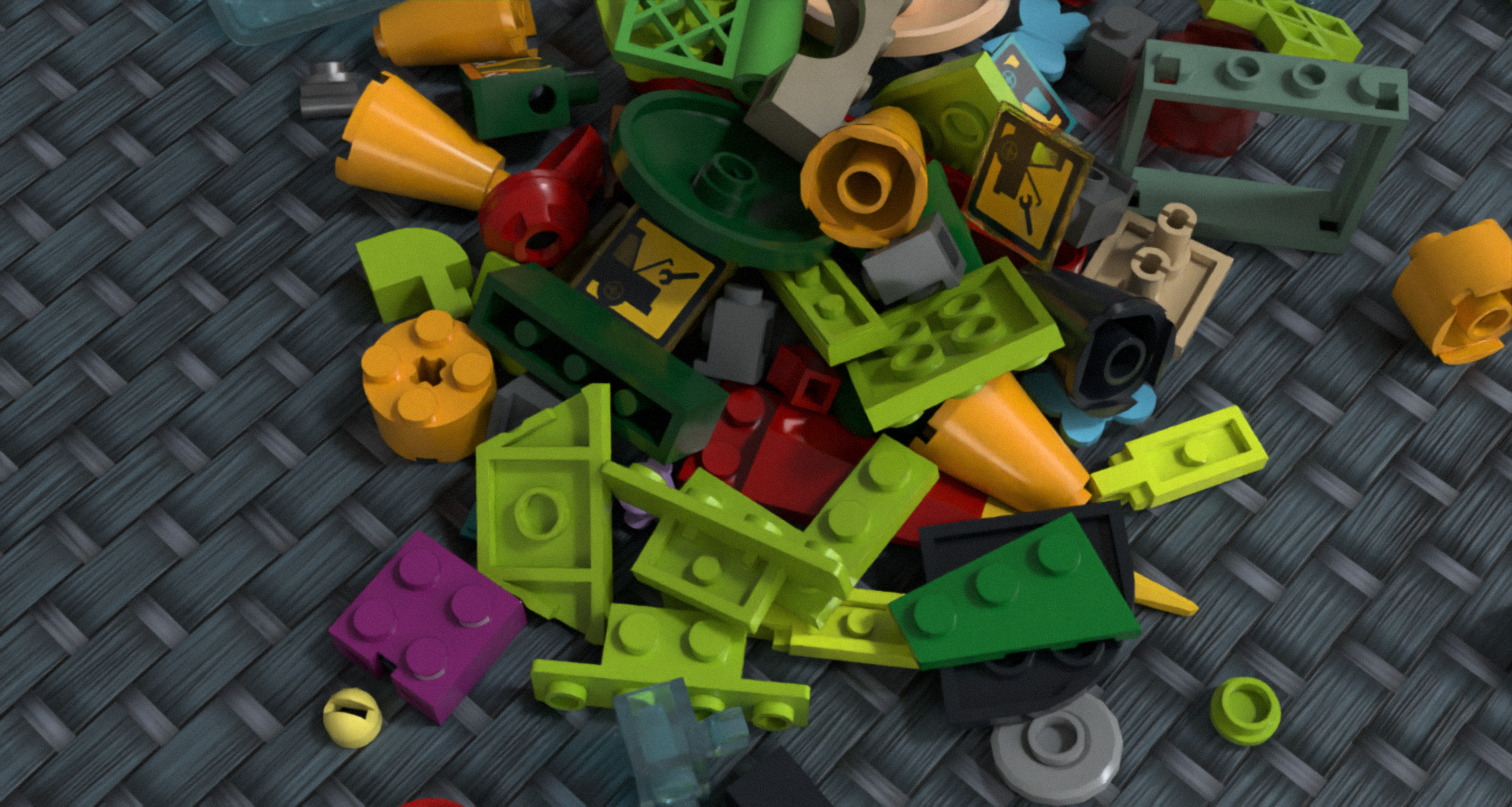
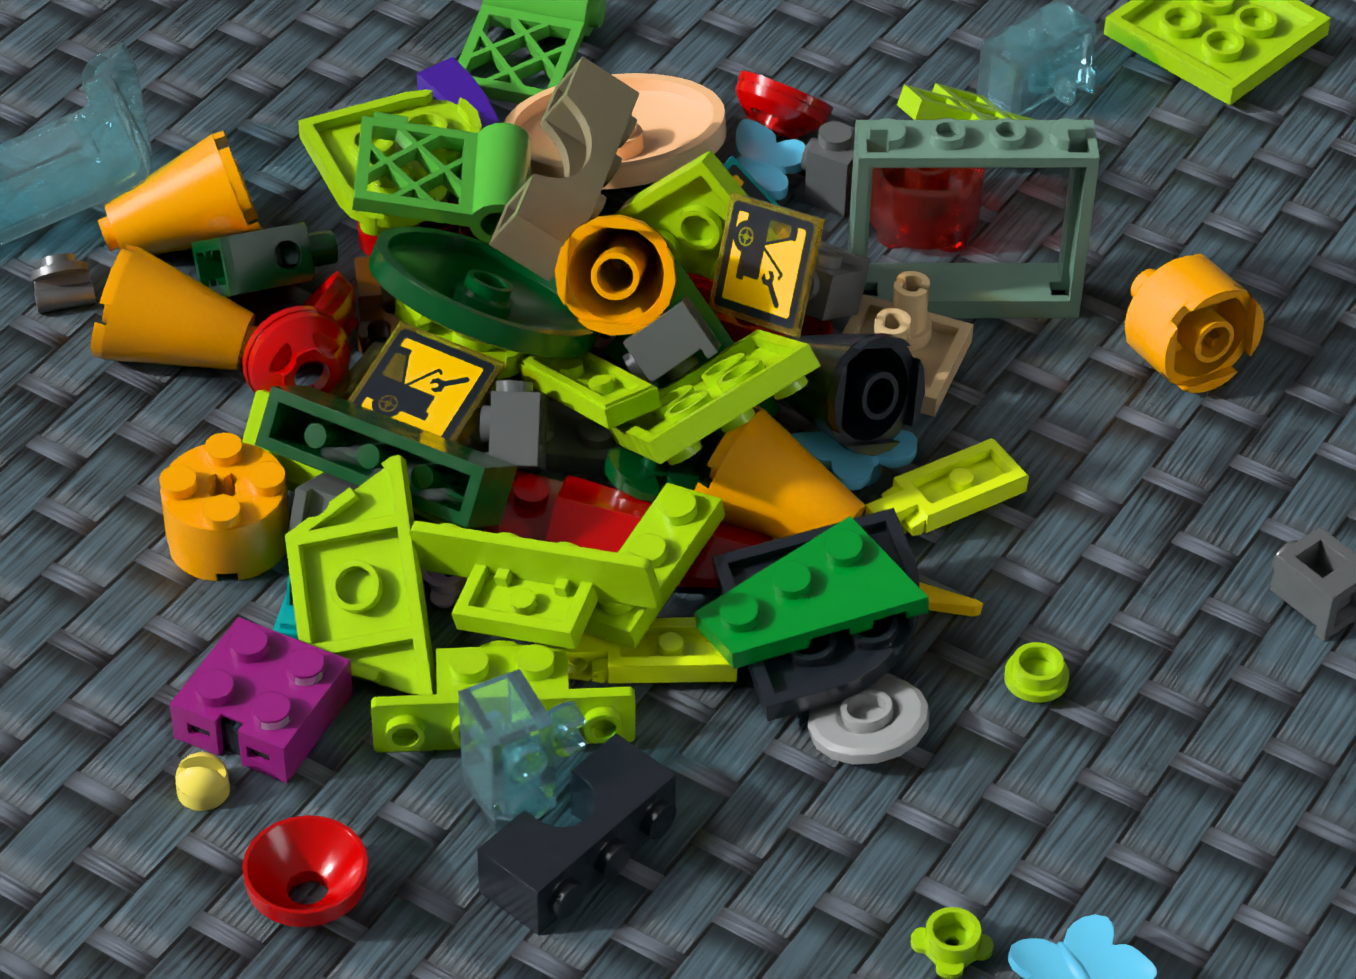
camera: 10 degrees left, 15 degrees down
lime brick [355,228,475,325] -> none
red piece [766,345,842,415] -> none

